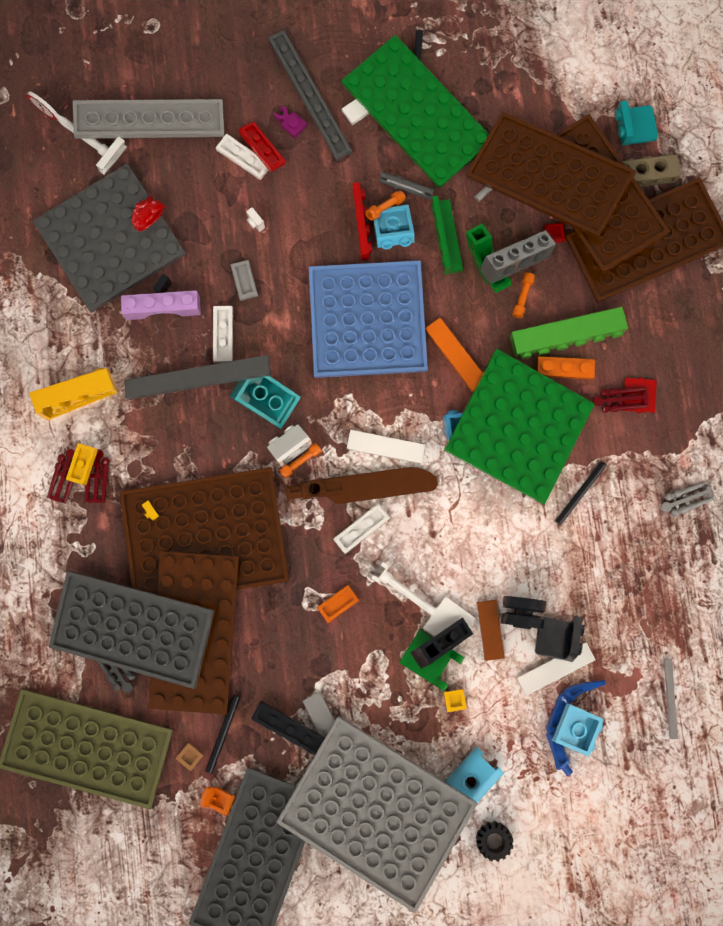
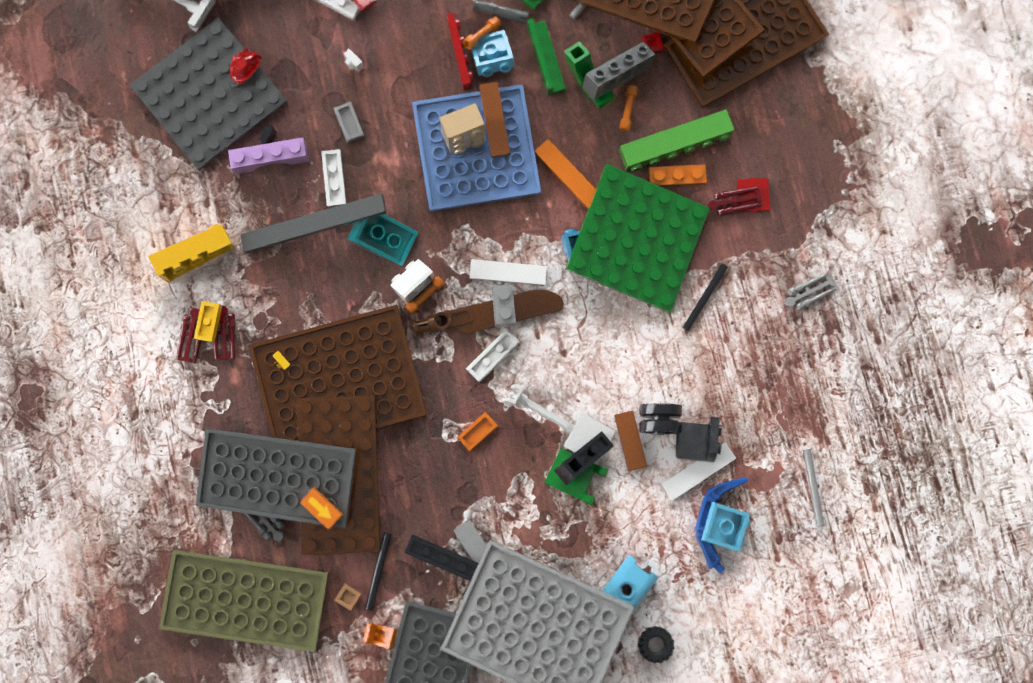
camera: 10 degrees left, 0 degrees up
yellow plate [444,689,467,712] -> none
none -> orange tile [300,487,343,530]
none -> tan brick [439,103,486,155]
none -> dark orange tile [479,81,510,158]
none -> light grey brick [492,284,516,328]

